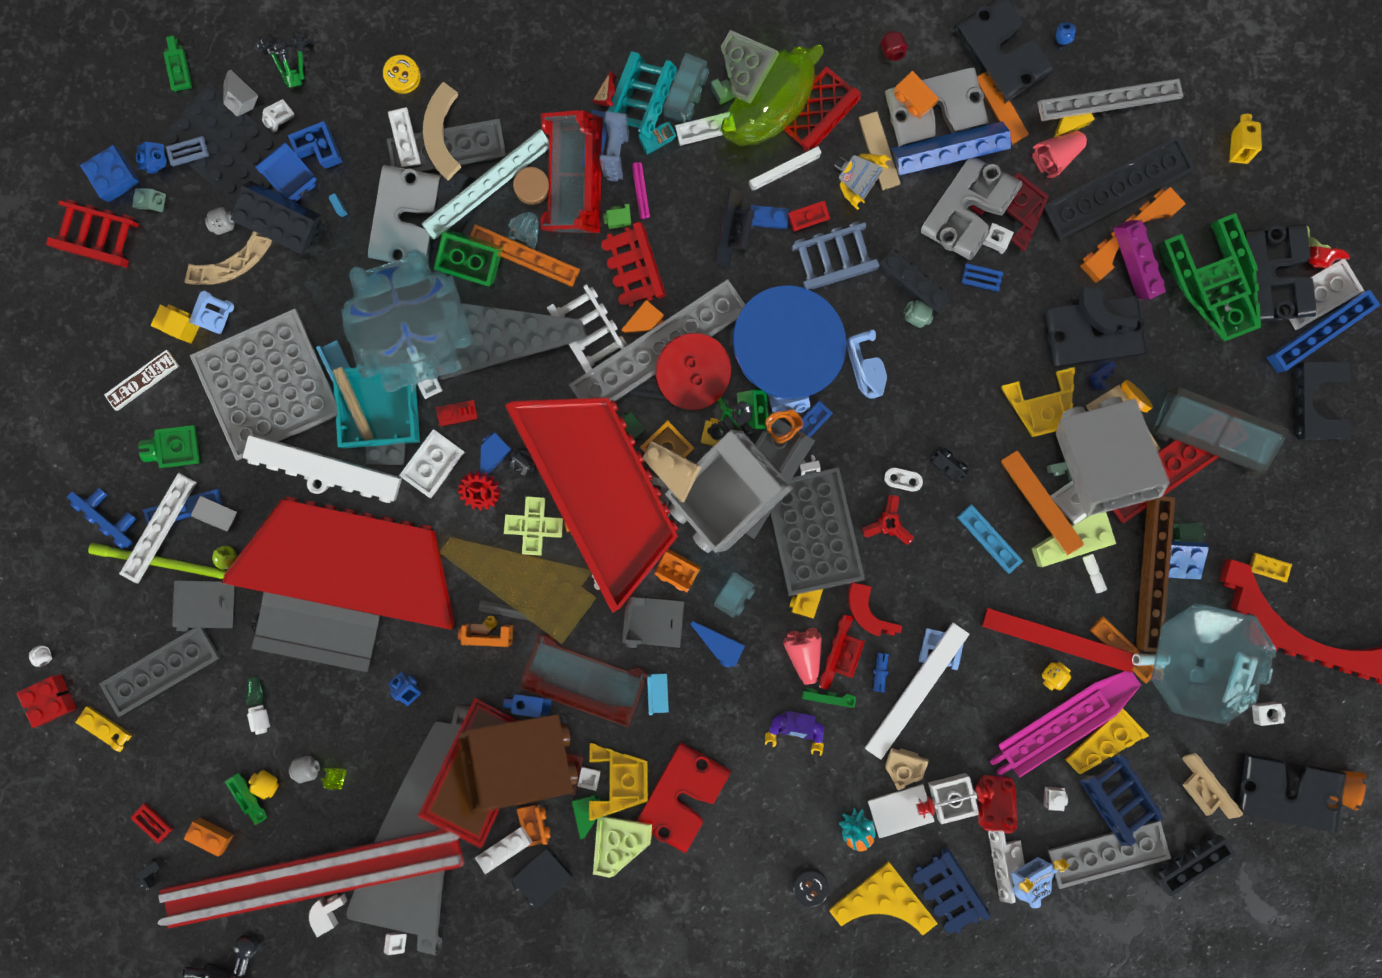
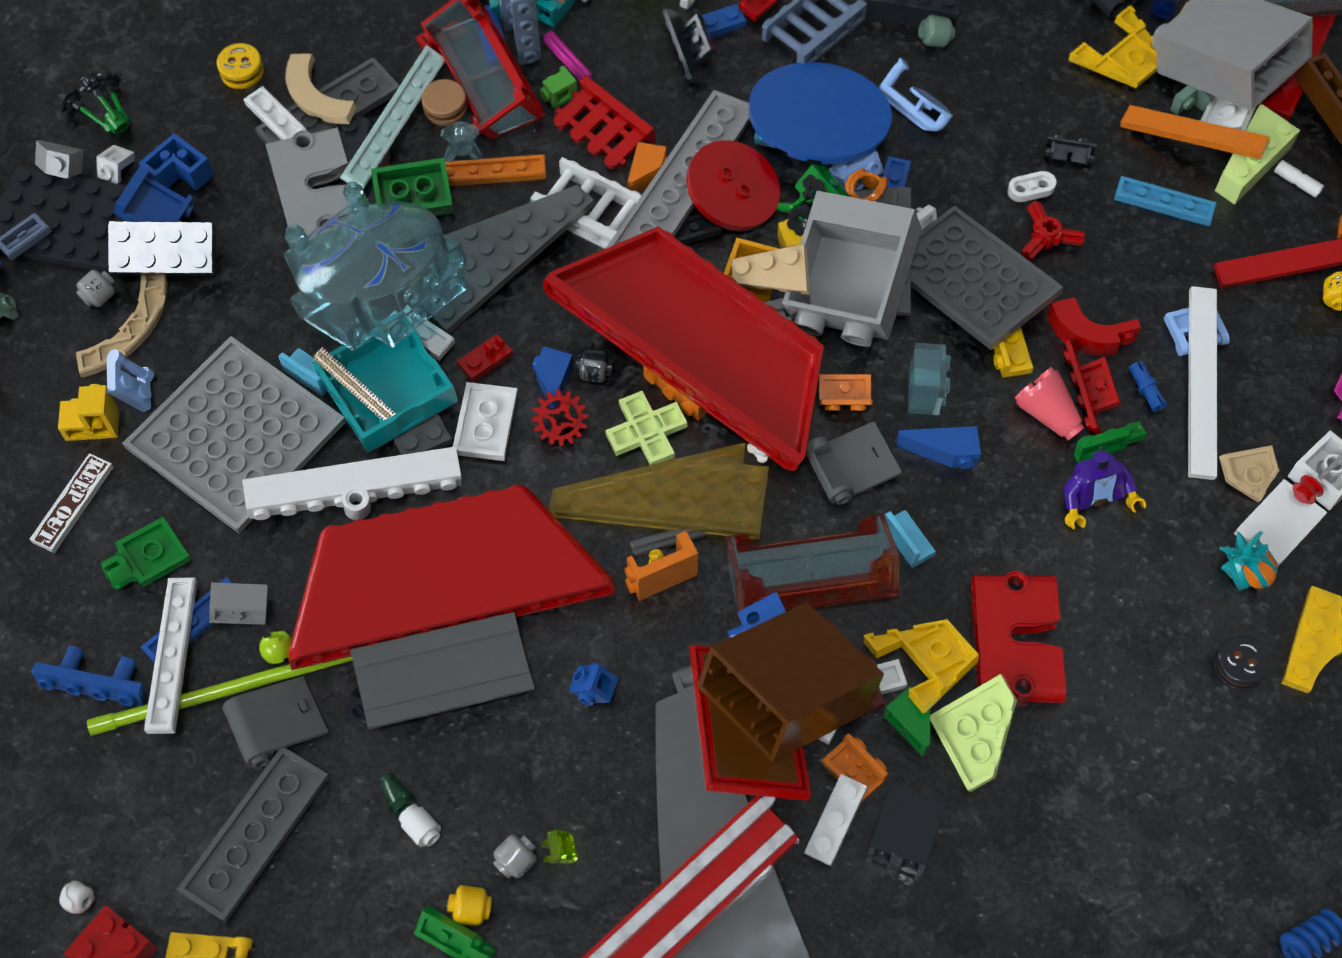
camera: 25 degrees left, 25 degrees down
dark azure tile [329,193,348,217] -> none

